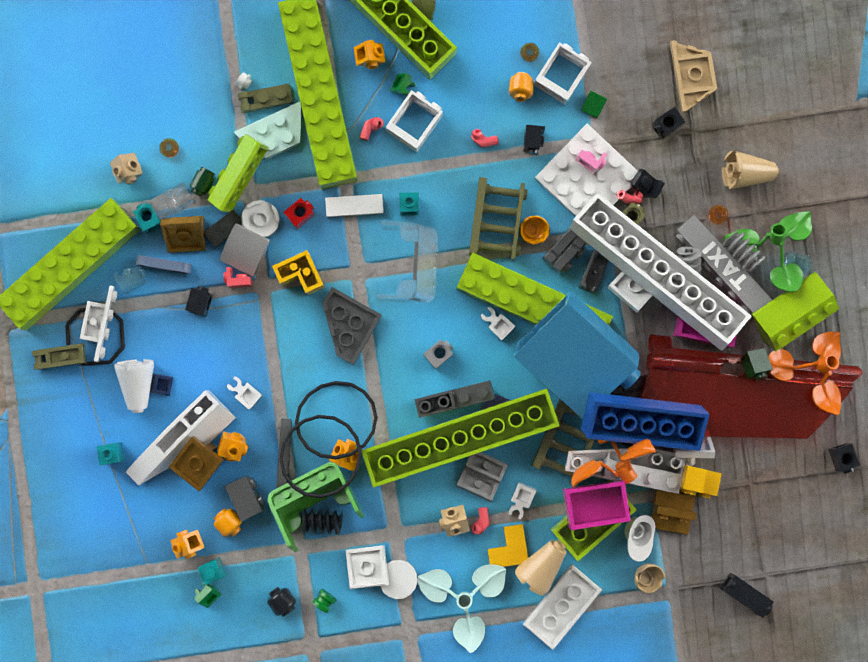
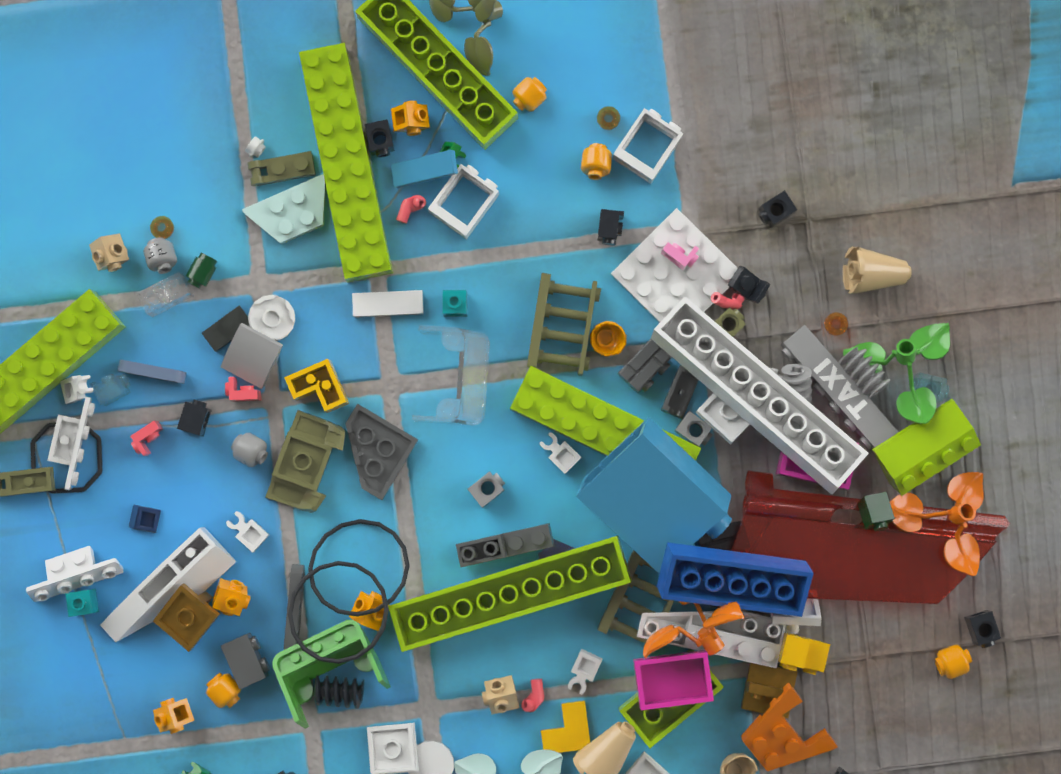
camera: 10 degrees right, 0 degrees up
white cone [114,359,154,413] -> none
teal brick [133,202,161,234] -> none
pearl gold bracket [160,216,206,253] -> none
teal brick [197,557,227,585] -> none
lime slope [208,134,269,212] -> none
red brick [283,198,315,230] -> none
light grey slope [456,452,508,502] -> none
coral arm [471,129,499,148] -> none
green slope [581,91,607,118] -> none
white piece [624,515,655,562] -> none
tan wing [670,40,717,113] -> none
none -> white bracket [26,546,124,602]
none -> white plate [60,375,93,404]
none -> coral bracket [130,421,163,456]
none -> light grey head [143,237,177,274]
none -> light grey head [231,433,268,467]
none -> olive piece [265,410,345,513]
none -> black brick [365,119,395,158]
none -> dark azure tile [391,150,458,188]
none -> light orange head [512,77,547,112]
none -> light grey brick [674,411,713,447]
none -> orange wing [741,683,838,772]
none -> light orange head [934,644,972,679]

